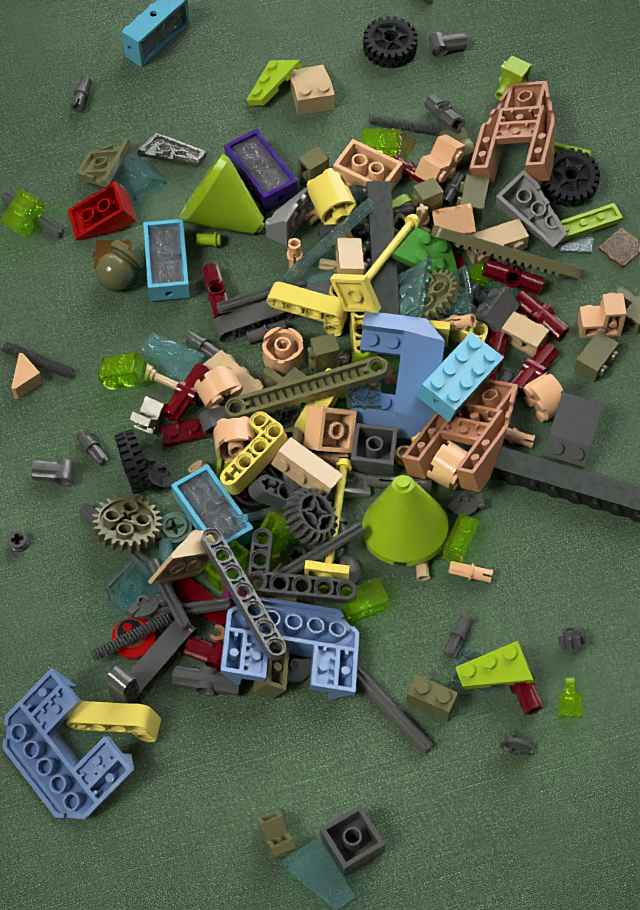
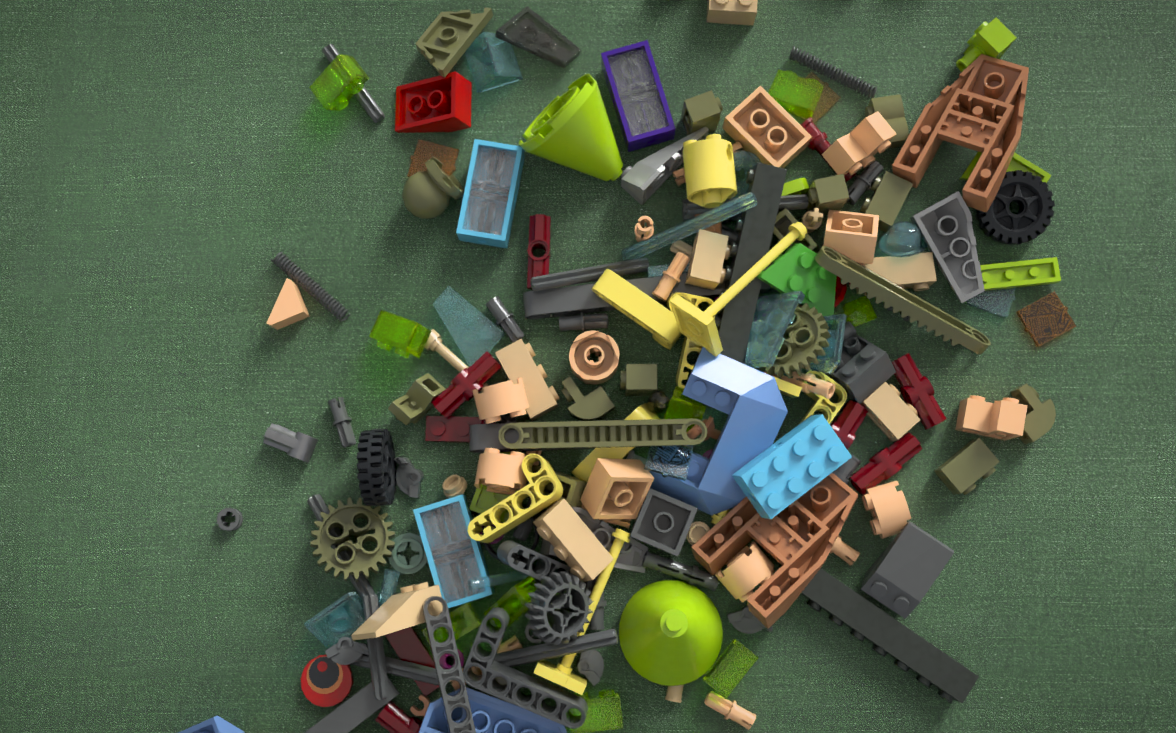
camera: 20 degrees right, 20 degrees up
dark grey piece [91,611,173,661] -> none
lime pin [196,232,222,248] -> none
dark grey piece [424,94,465,133] -> none
dark red piece [481,258,544,295] -> none
none -> light nougat axle [652,252,689,301]
none -> clear light blue hat [878,221,927,257]

